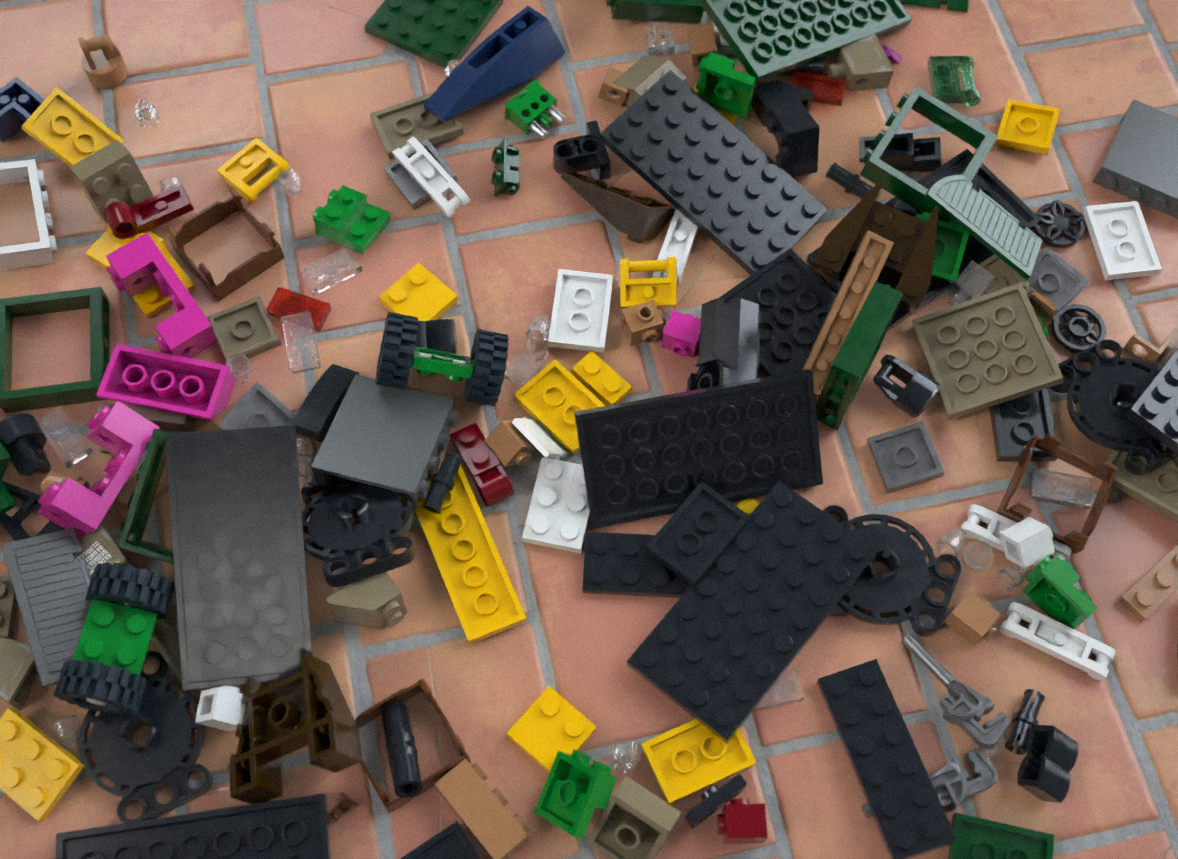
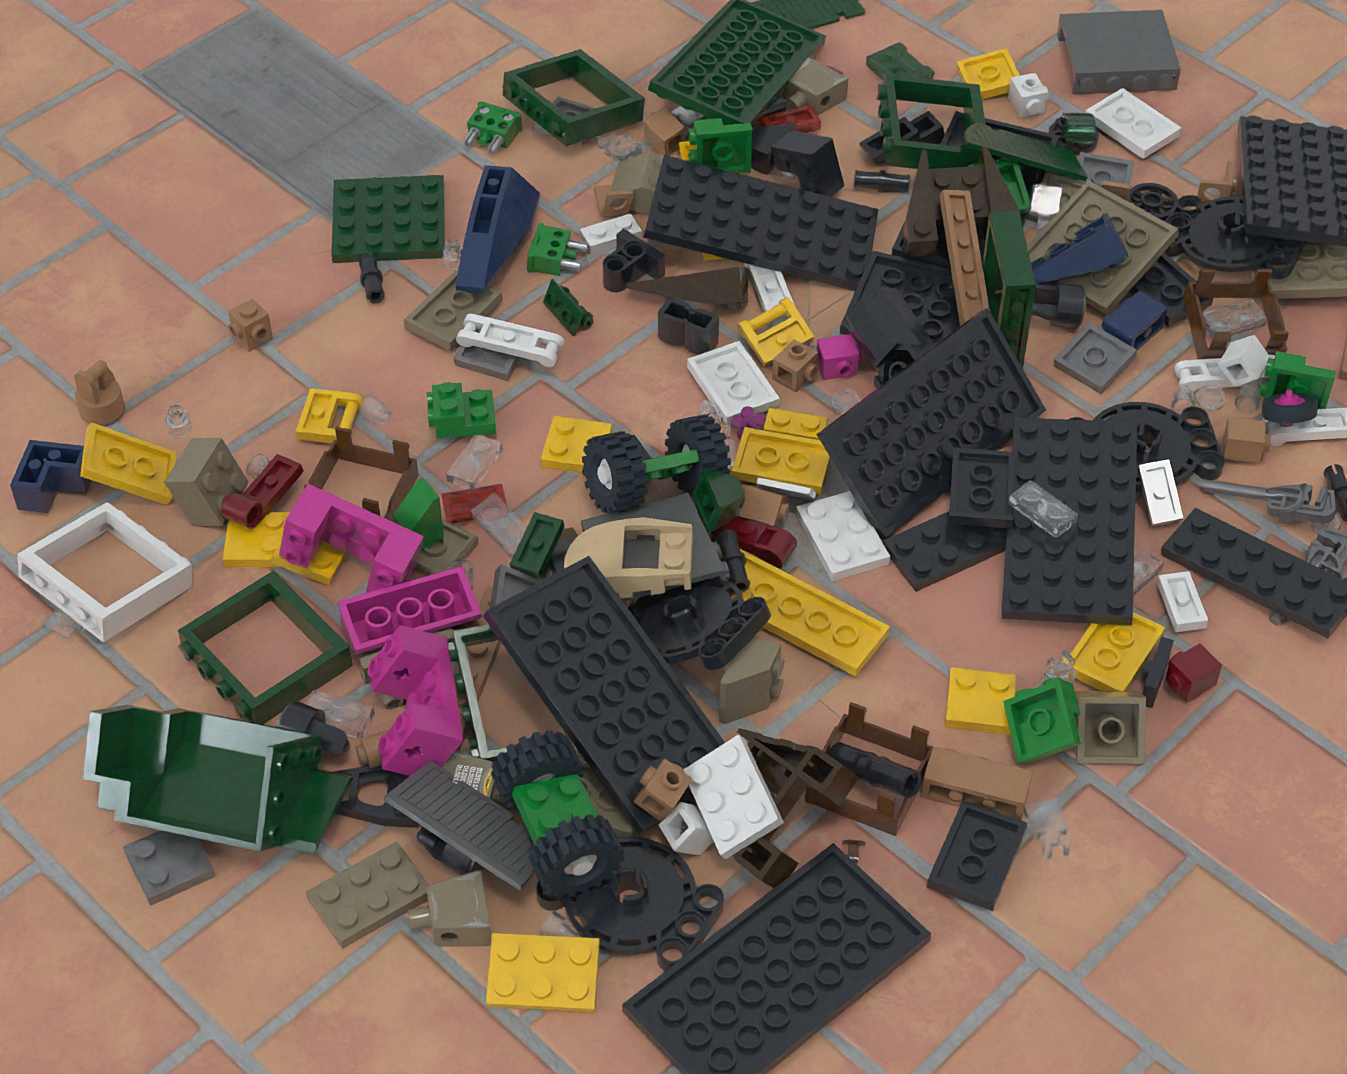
camera: 30 degrees left, 15 degrees down
none -> medium nougat brick [228,298,273,352]
none -> black pin [359,254,385,304]
none -> green slope [393,478,444,550]
none -> dark green panel [509,512,565,579]
none -> tan slope [564,517,693,598]
none -> white plate [580,213,642,254]
none -> medium nougat brick [633,759,693,822]
none -> black brick [658,299,719,355]
none -> white plate [684,734,784,859]
none -> dark green slope [692,470,745,532]
none -> magenta plant [731,406,766,440]
none -> clear plate [831,388,861,415]
none -> white brick [1008,73,1049,118]
none -> clear plate [1008,480,1078,538]
none -> dark blue wedge [1031,214,1128,284]
none -> clear green panel [1062,112,1096,143]
none -> dark blue brick [1101,291,1168,350]
none -> white plate [1137,459,1183,527]
none -> white plate [1157,571,1208,632]
none -> black wheel [1262,390,1317,426]

